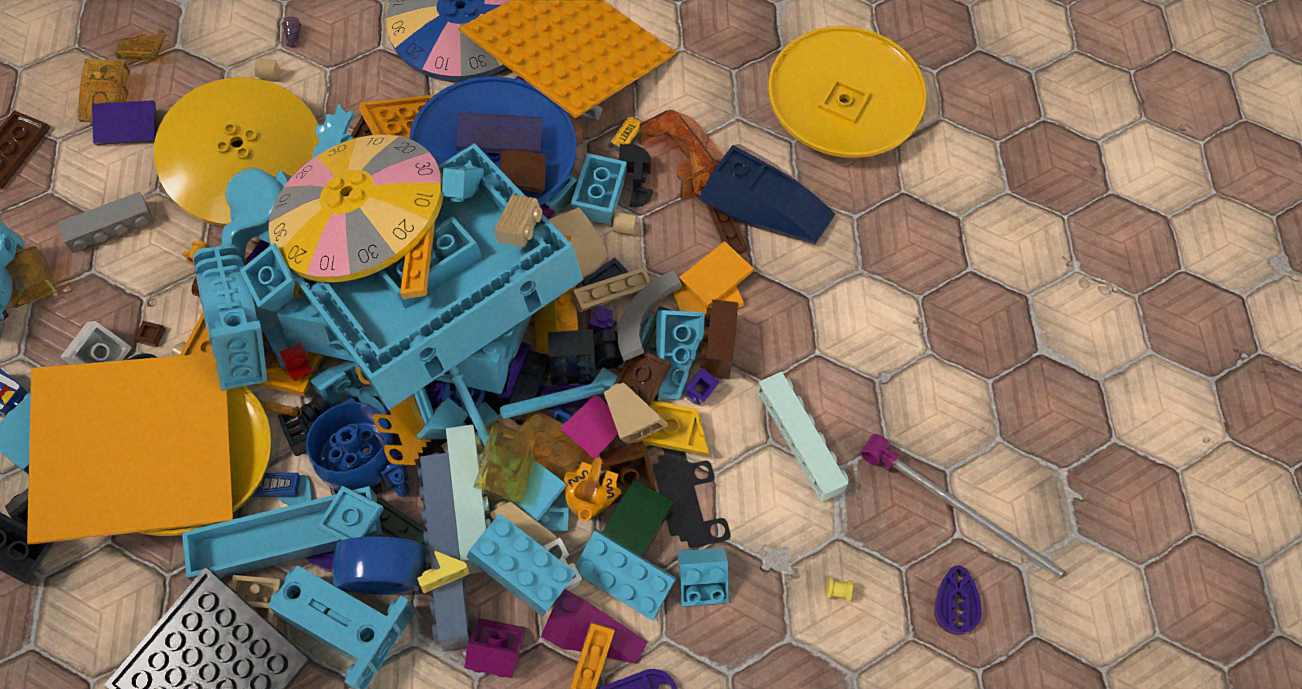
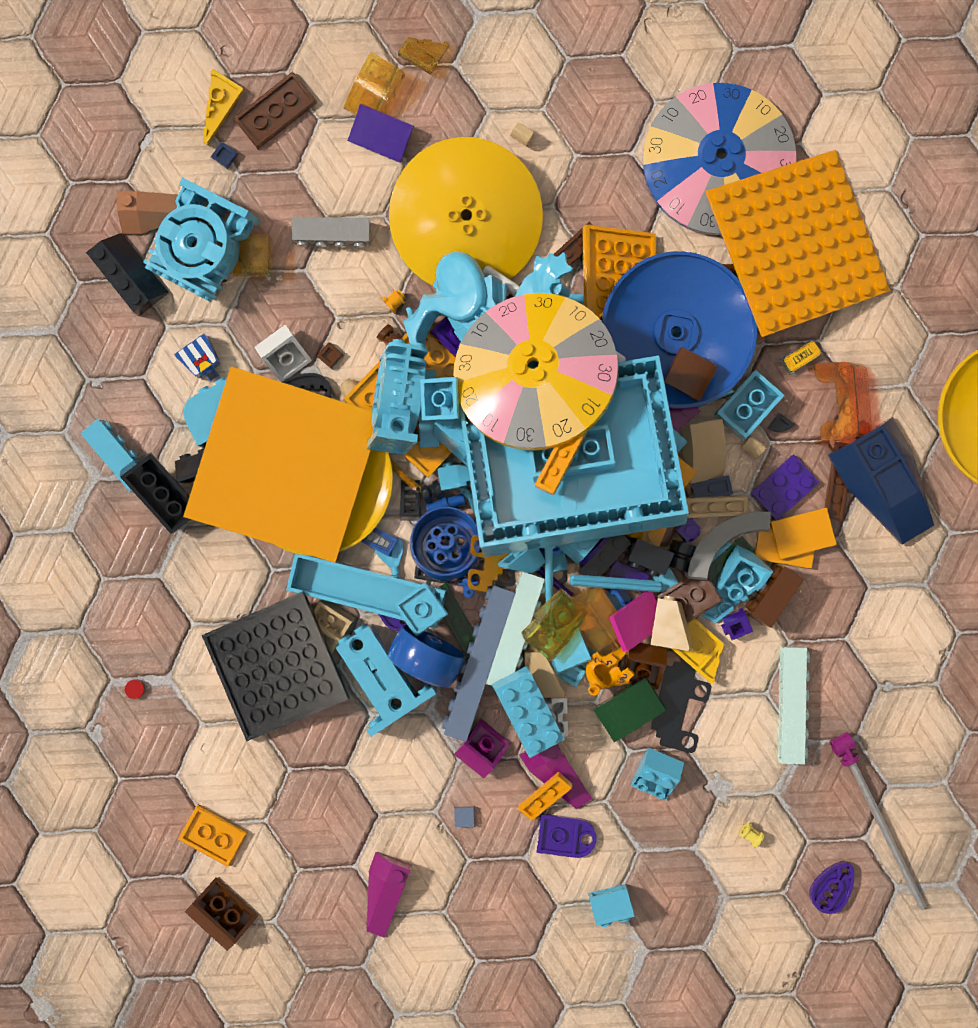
camera: 30 degrees right, 25 degrees up
red bracket [280,342,313,382] -> none
clear purple cone [282,17,302,48] -> none
light yellow slope [417,551,469,593] -> none
medium azure slope [442,166,484,202] -> none
clear purple tile [456,112,542,153] -> none
tan brick [494,194,542,248] -> none
medium azure plate [575,530,677,620] -> none
black brick [619,144,651,188] -> none
none -> dark purple plate [750,454,819,521]

